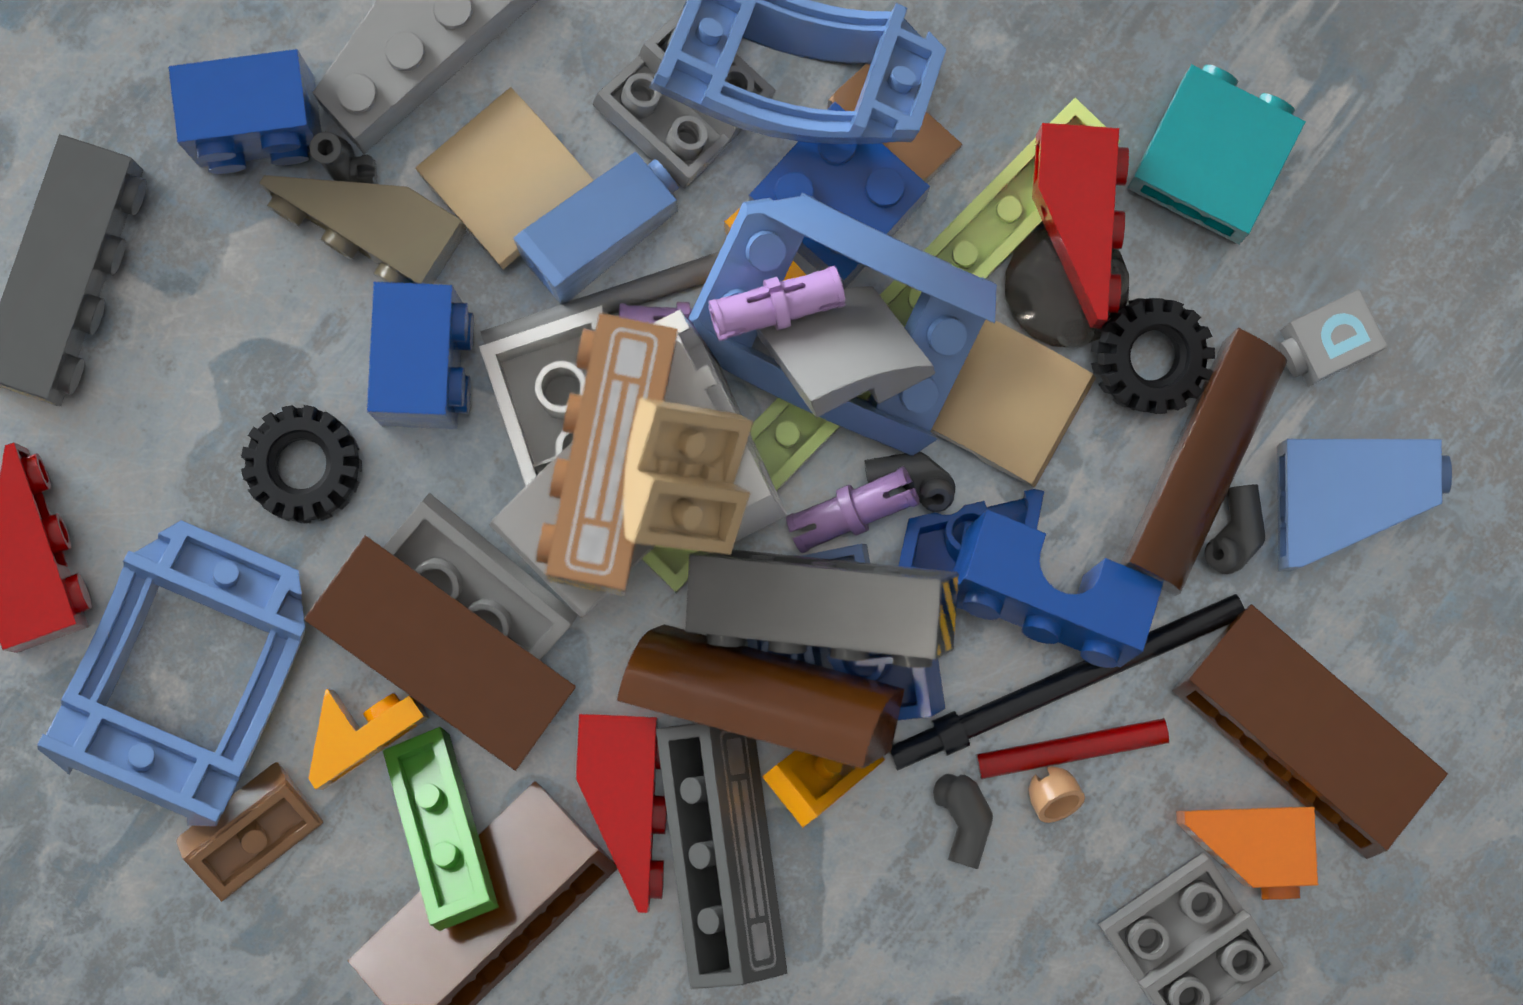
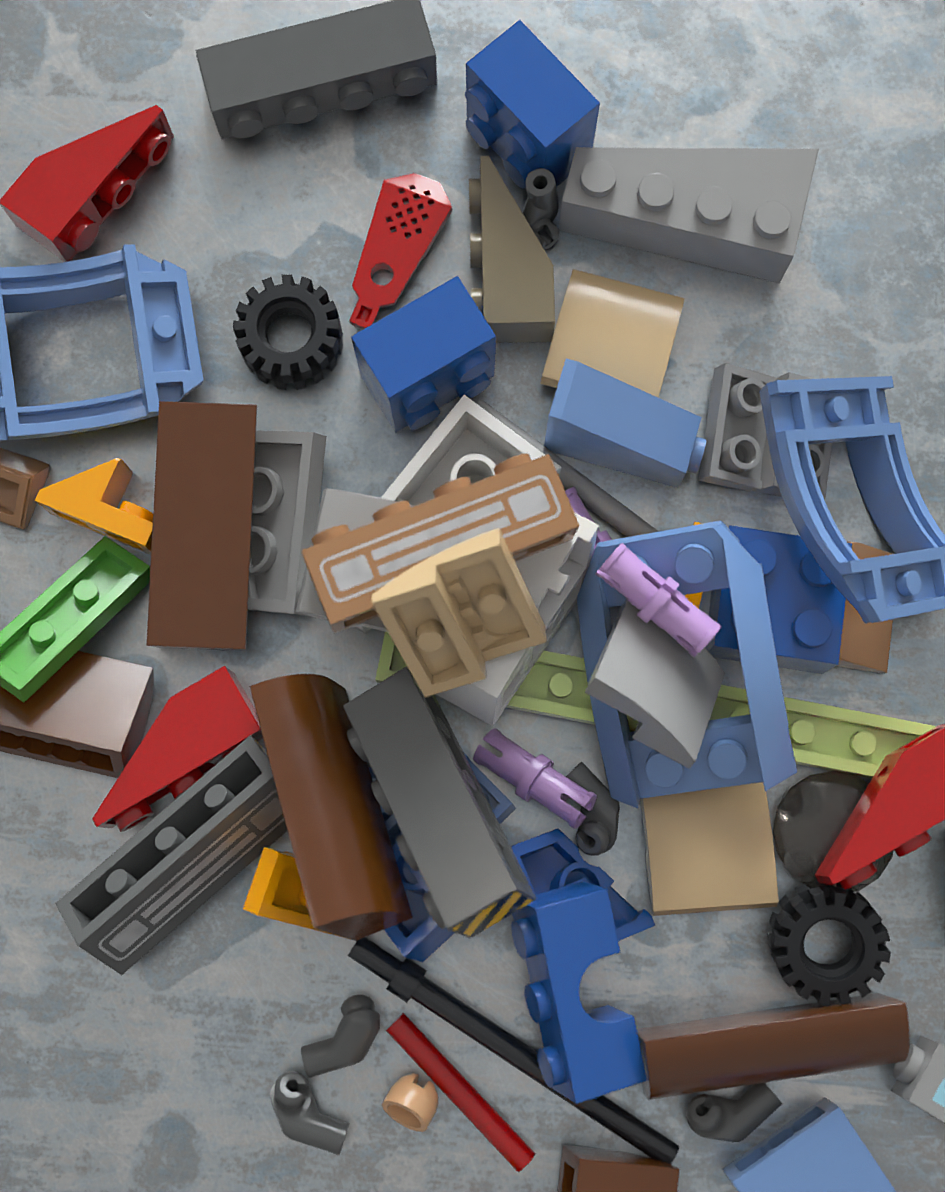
camera: 60 degrees right, 5 degrees down
none -> dark grey arm [270,1071,350,1155]
none -> red piece [349,173,453,330]

